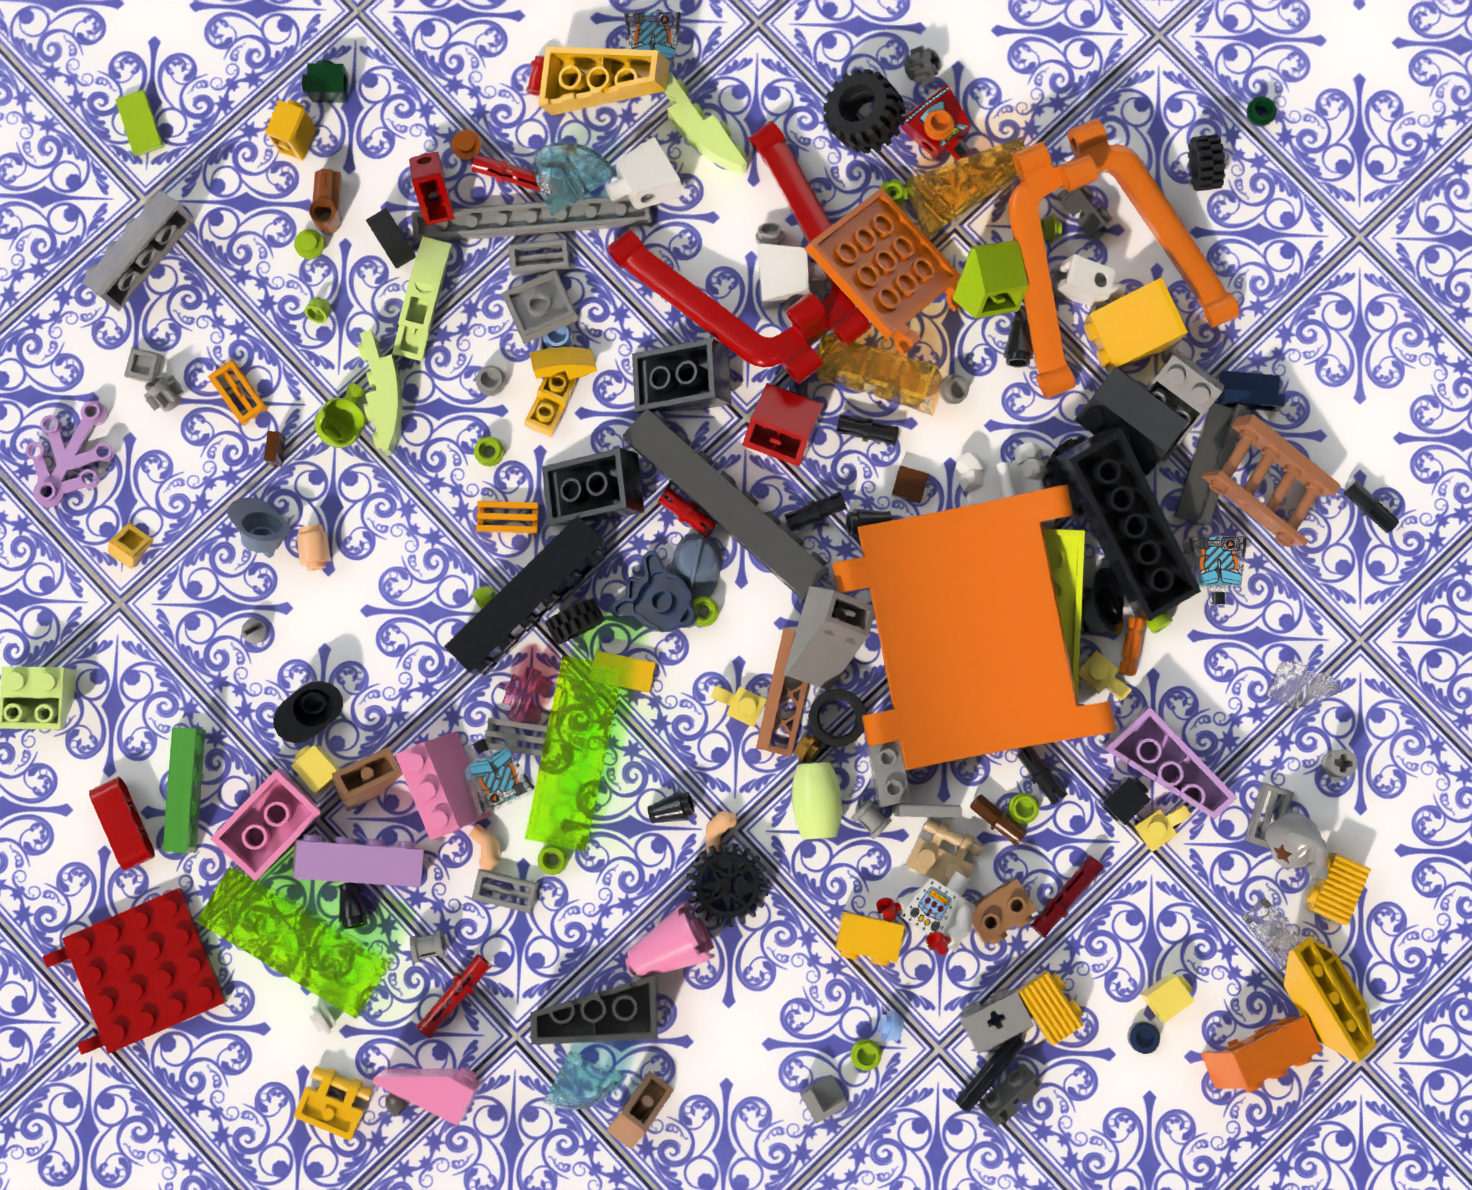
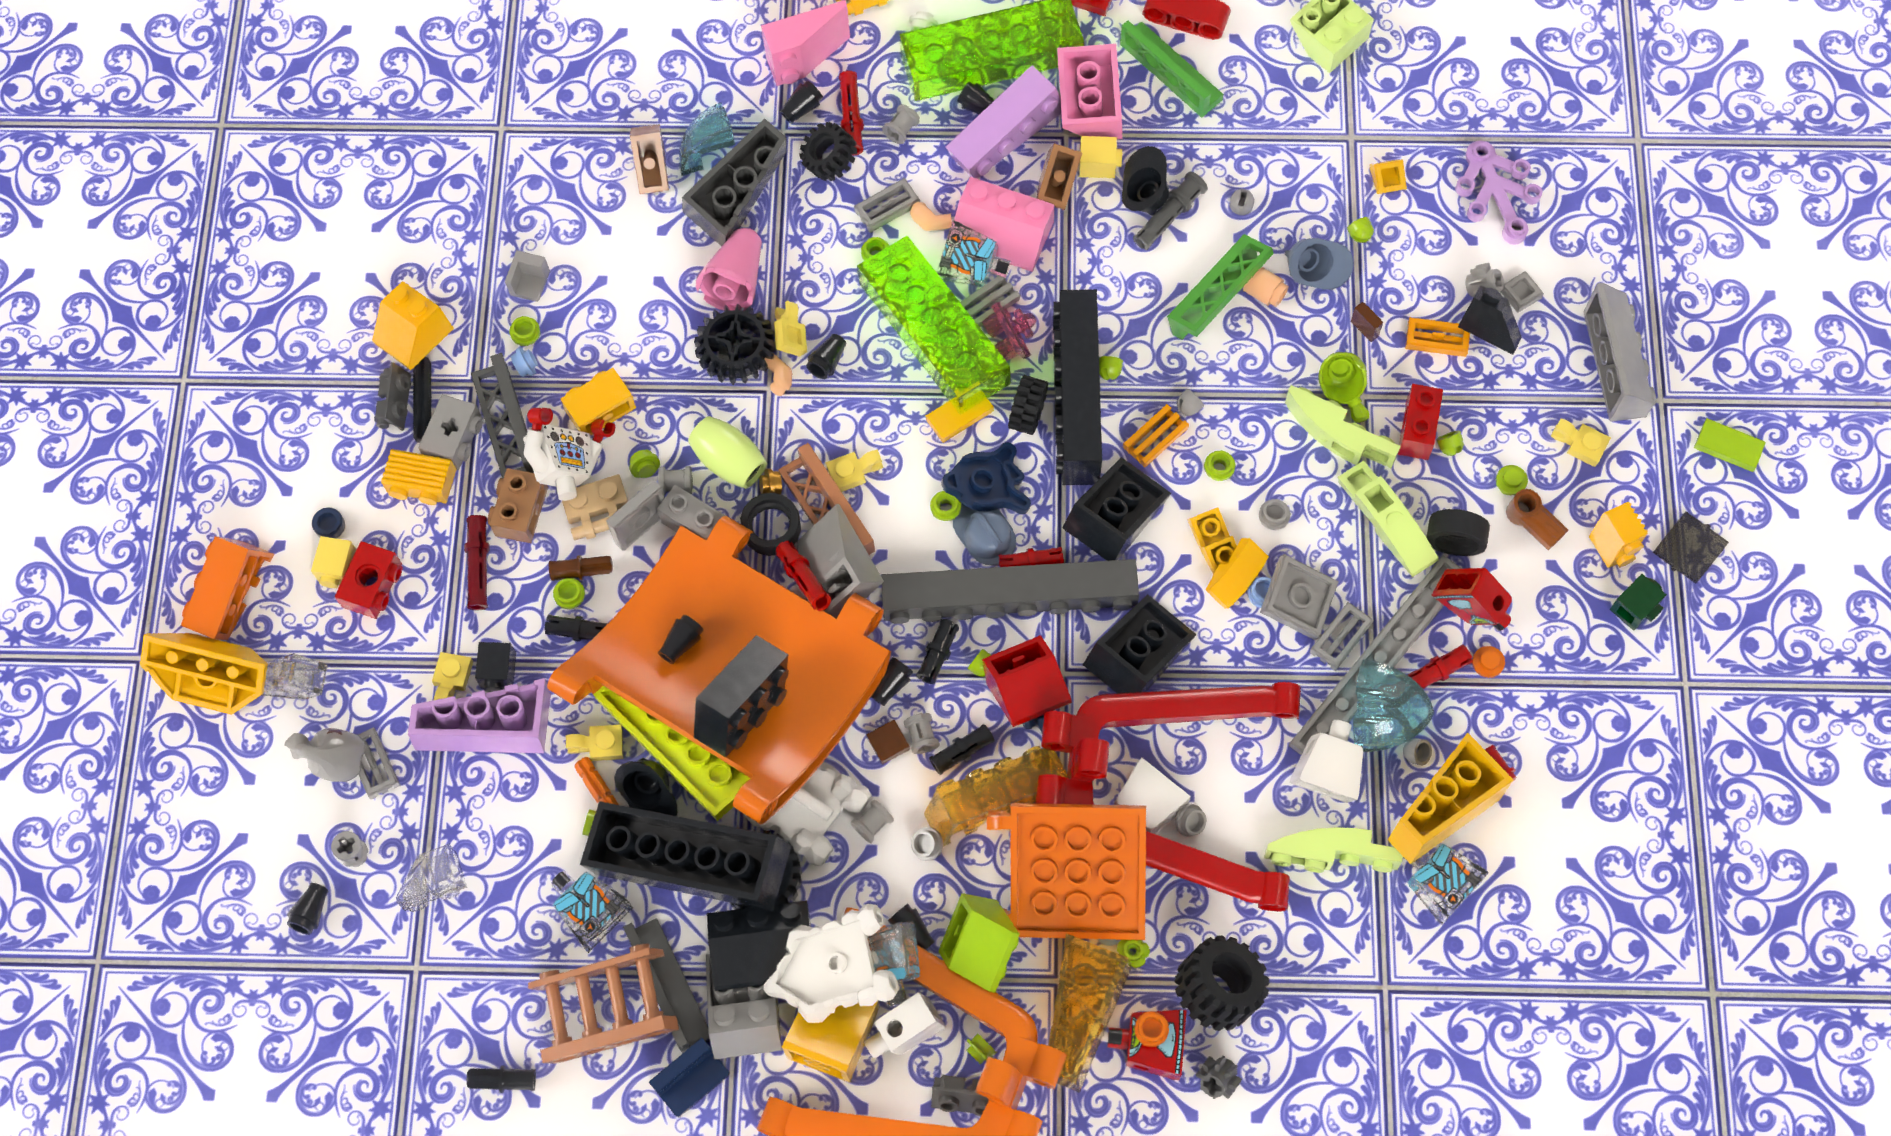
camera: 140 degrees right, 15 degrees down
yellow brick [1305,853,1371,926] -> none
none -> black cone [286,883,328,935]
none -> red brick [334,541,403,620]
none -> yellow slope [372,281,454,370]
none -> dark grey fence [471,353,534,478]
none -> lime plate [629,449,660,478]
none -> black cone [658,615,704,664]
none -> brick [693,635,789,758]
none -> white shield [764,904,899,1023]
none -> light yellow plate [774,300,807,357]
none -> red pin [775,541,831,611]
none -> black cone [780,80,823,124]
none -> black tyre [799,122,857,181]
none -> light grey bush [850,800,894,843]
none -> clear torso [867,922,920,1007]
none -> light grey bush [903,713,940,754]
none -> lime hinge [967,649,991,677]
none -> dark grey pin [1133,171,1208,250]
none -> bright green fence [1167,234,1274,340]
none -> light grey hinge [1177,389,1204,416]
none -> lime hinge [1347,217,1374,243]
none -> red brick [1398,383,1443,460]
none -> light grey hinge [1403,738,1432,765]
none -> black slope [1458,285,1522,355]
none -> light yellow plate [1551,419,1611,467]
none -> clear smoke piece [1653,511,1729,584]

